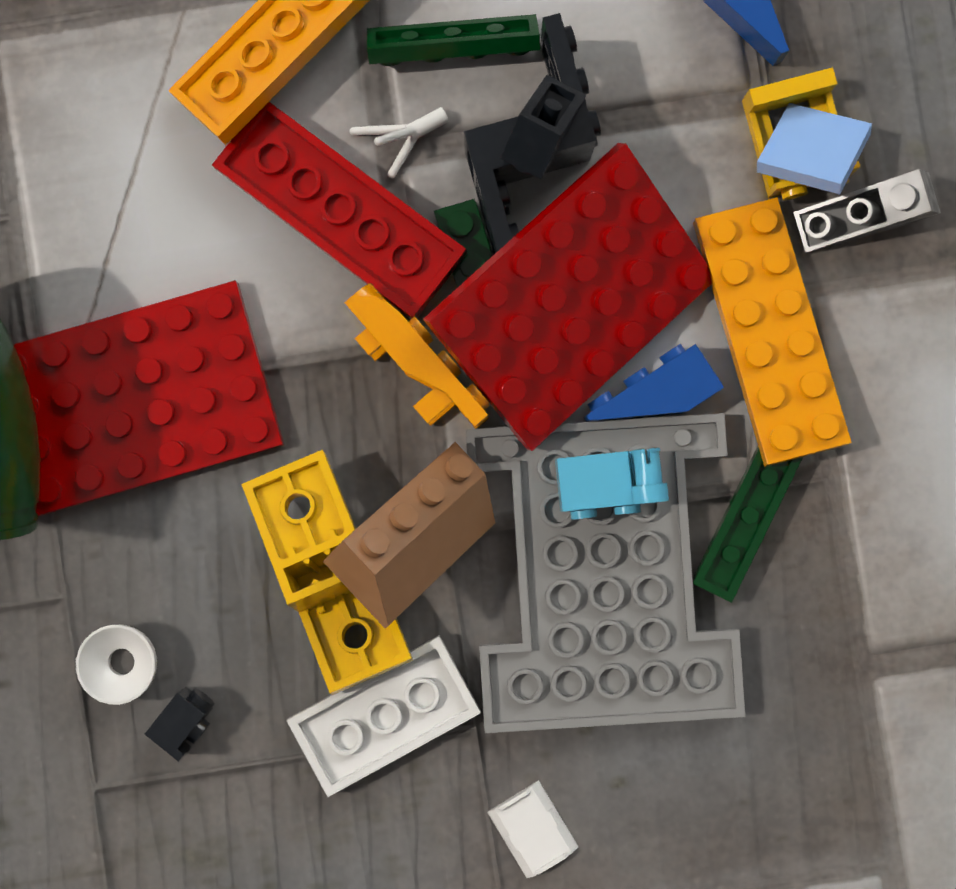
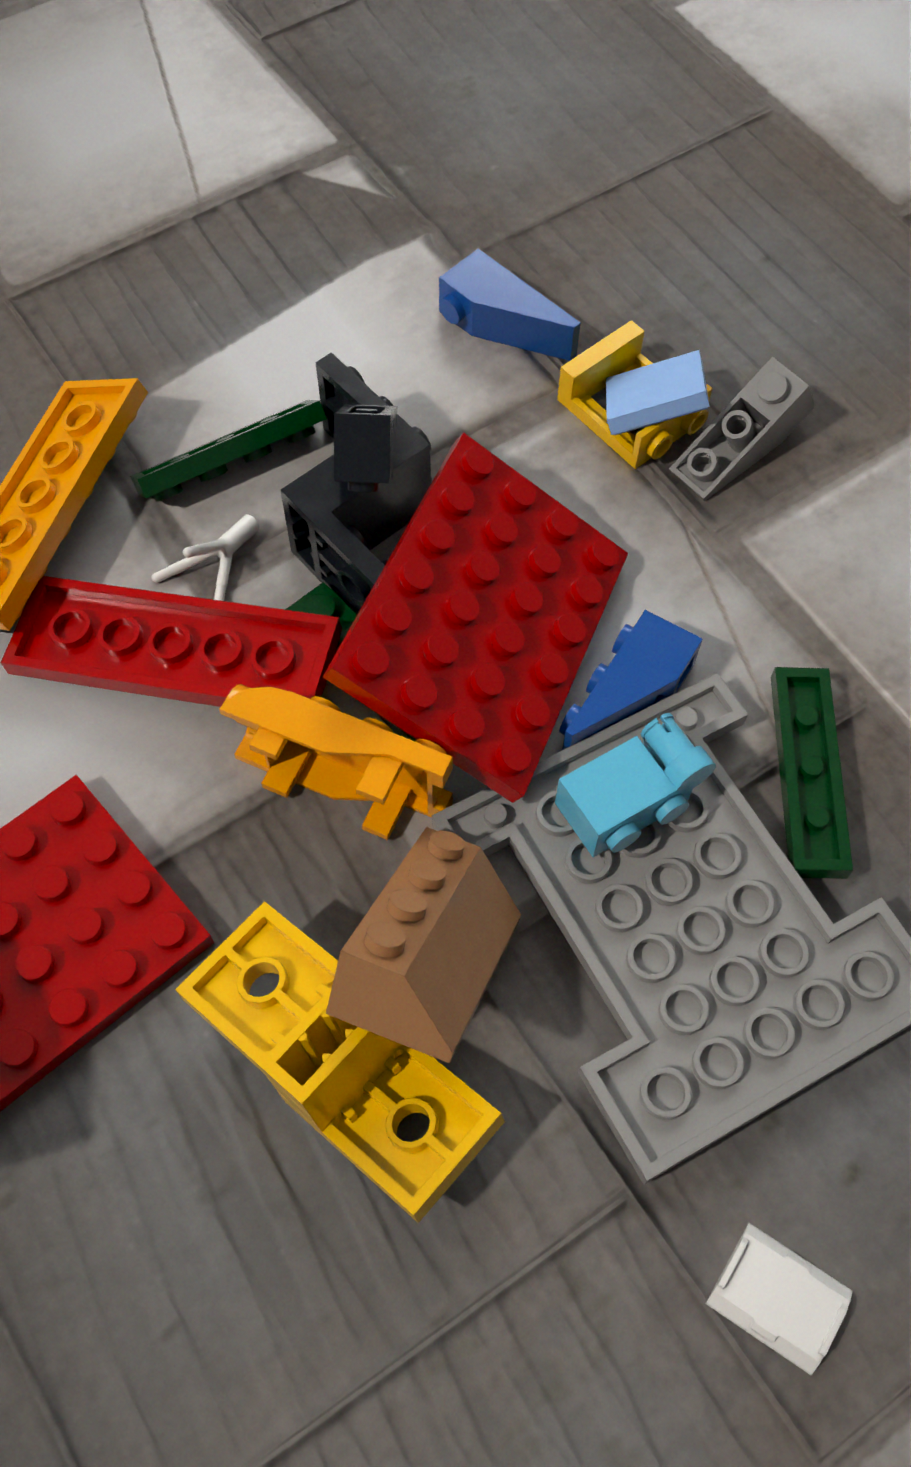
camera: 30 degrees left, 25 degrees down
white piece [76,624,157,705] -> none
black brick [144,687,214,762] -> none
white plate [286,635,481,797] -> none
light orange plate [693,197,852,467] -> none

